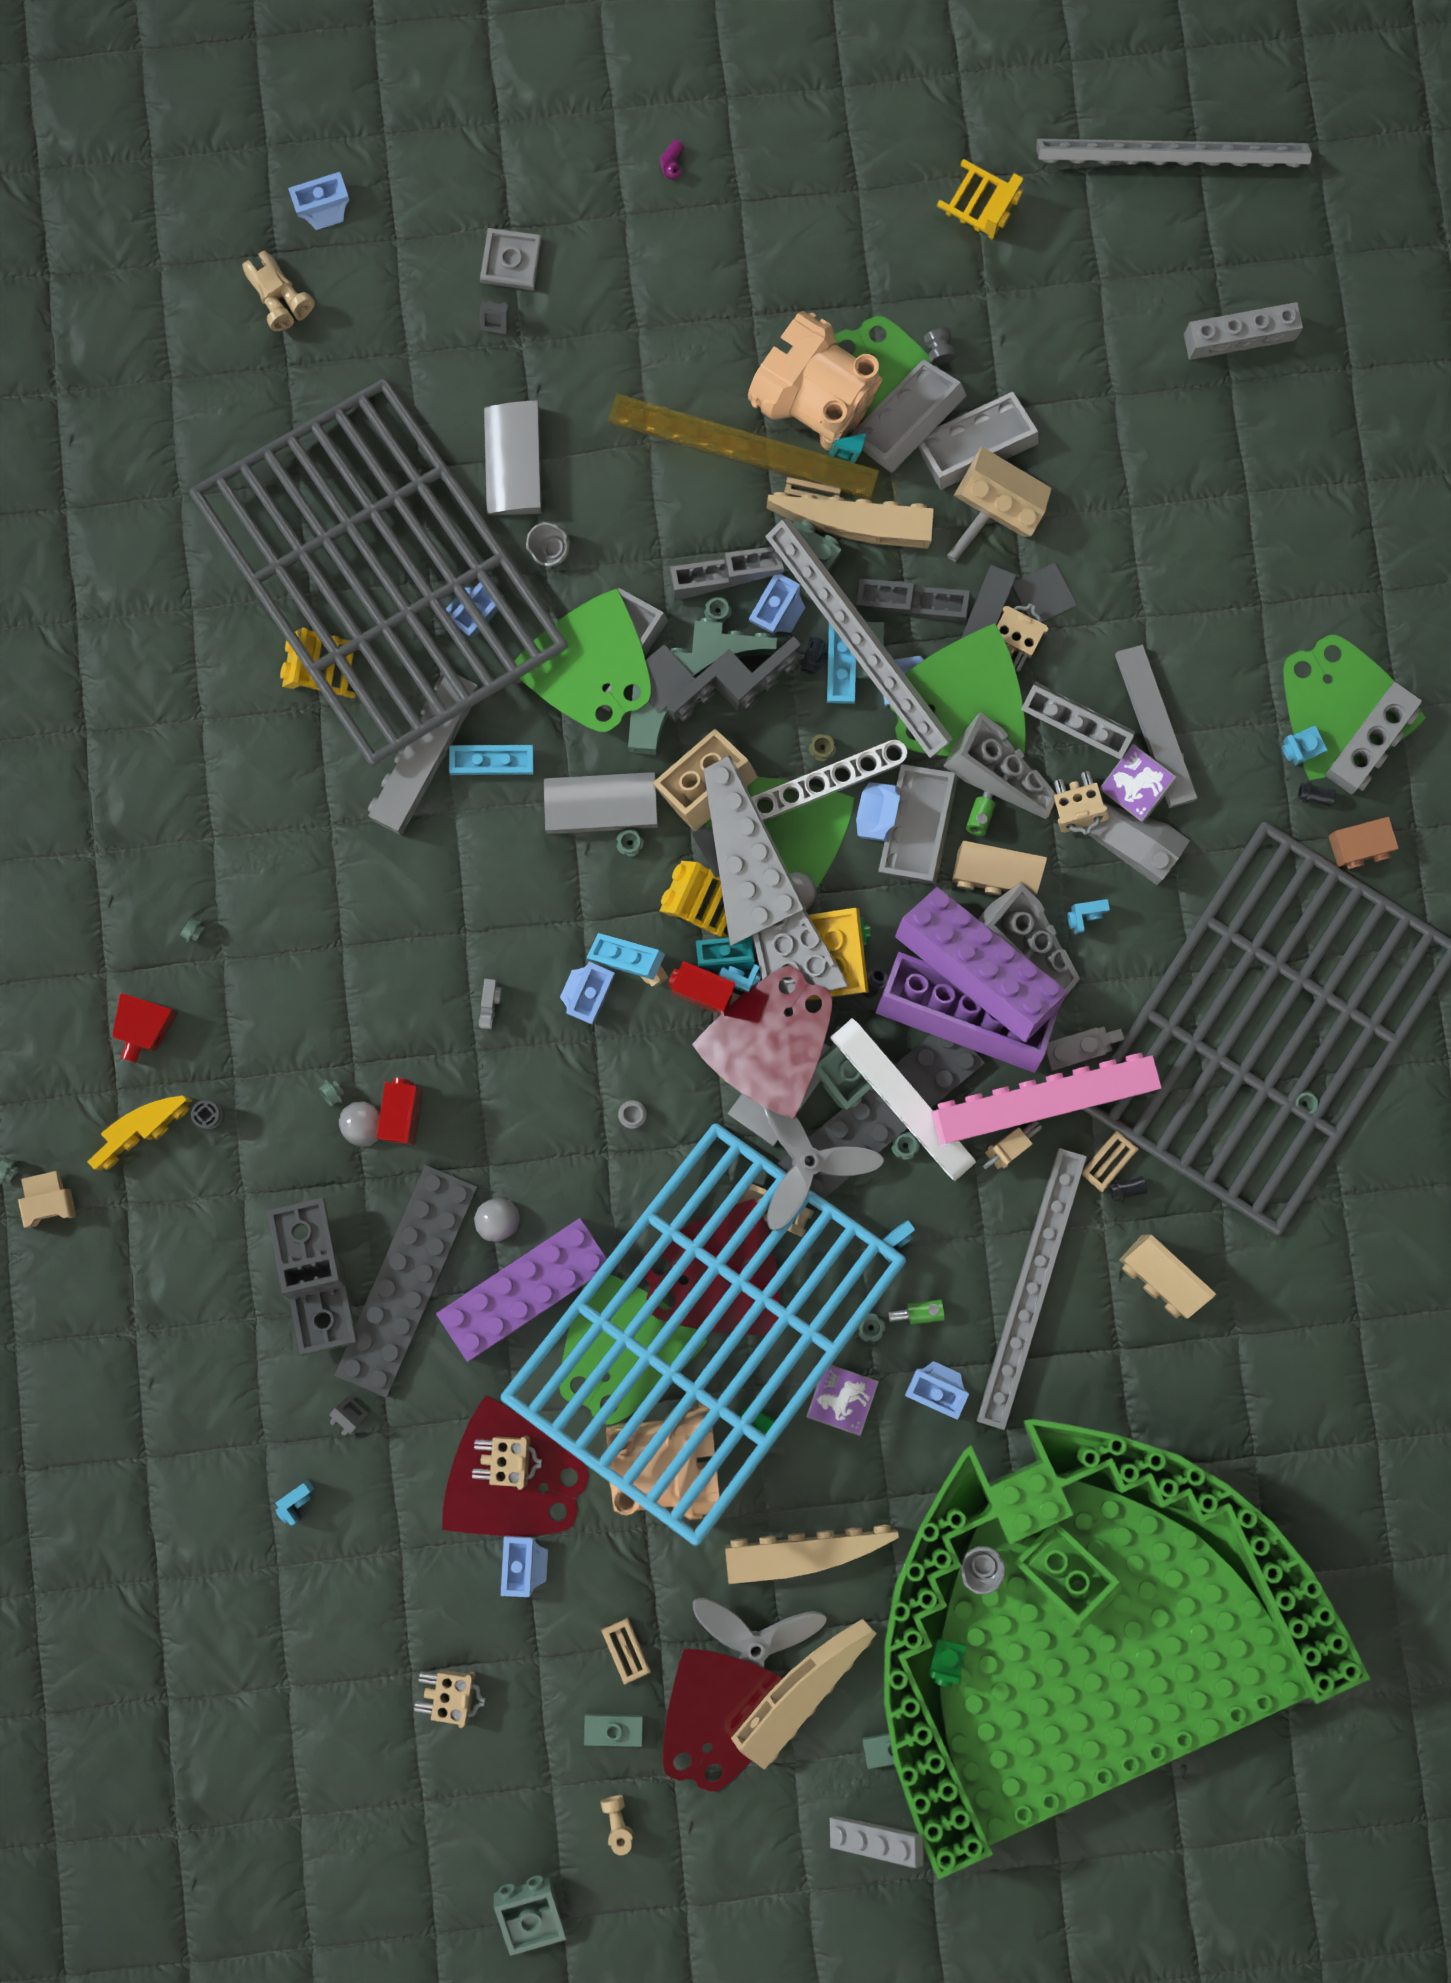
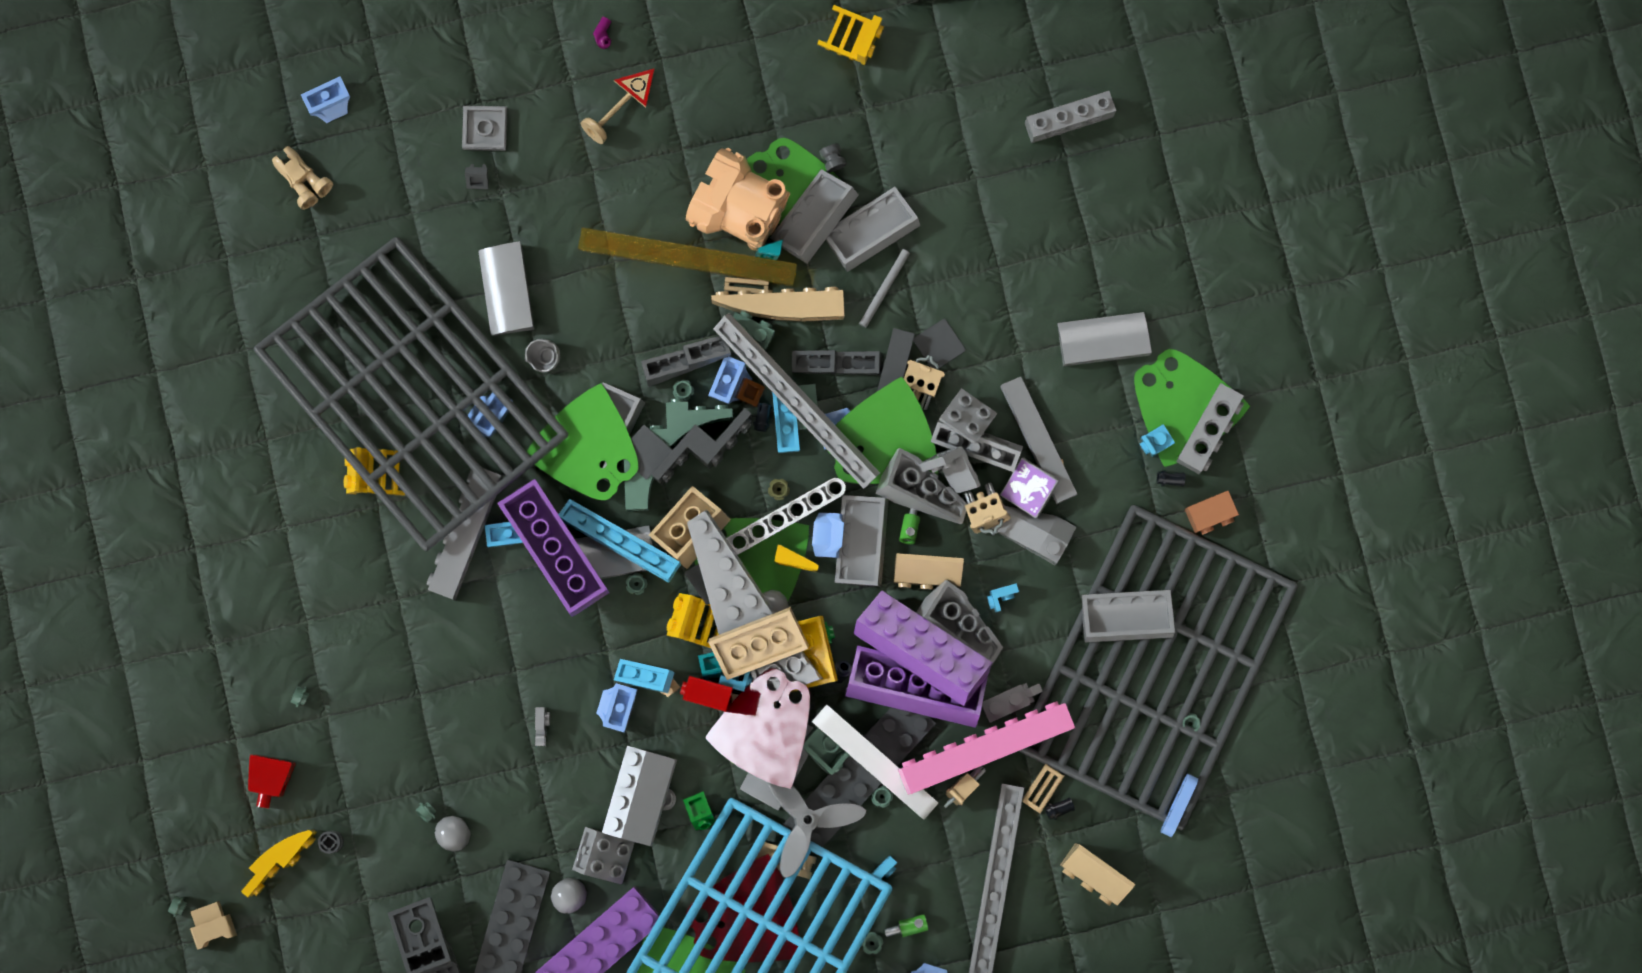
camera: 10 degrees left, 0 degrees up
red piece [376,1078,423,1145] -> none
tan slope [954,447,1052,537] -> none
none -> medium lavender brick [498,479,609,617]
none -> medium azure plate [558,499,681,583]
none -> light grey bracket [572,827,634,884]
none -> tan piece [581,69,654,144]
none -> light grey slope [602,746,677,846]
none -> green bracket [683,791,716,831]
none -> tan plate [708,607,809,680]
none -> reddish brown tile [735,378,765,407]
none -> yellow slope [774,545,819,572]
none -> light grey bracket [919,446,980,493]
none -> light grey bracket [939,388,997,444]
none -> light grey slope [1057,312,1152,366]
none -> light grey slope [1082,590,1175,642]
none -> light blue beam [1161,774,1198,837]

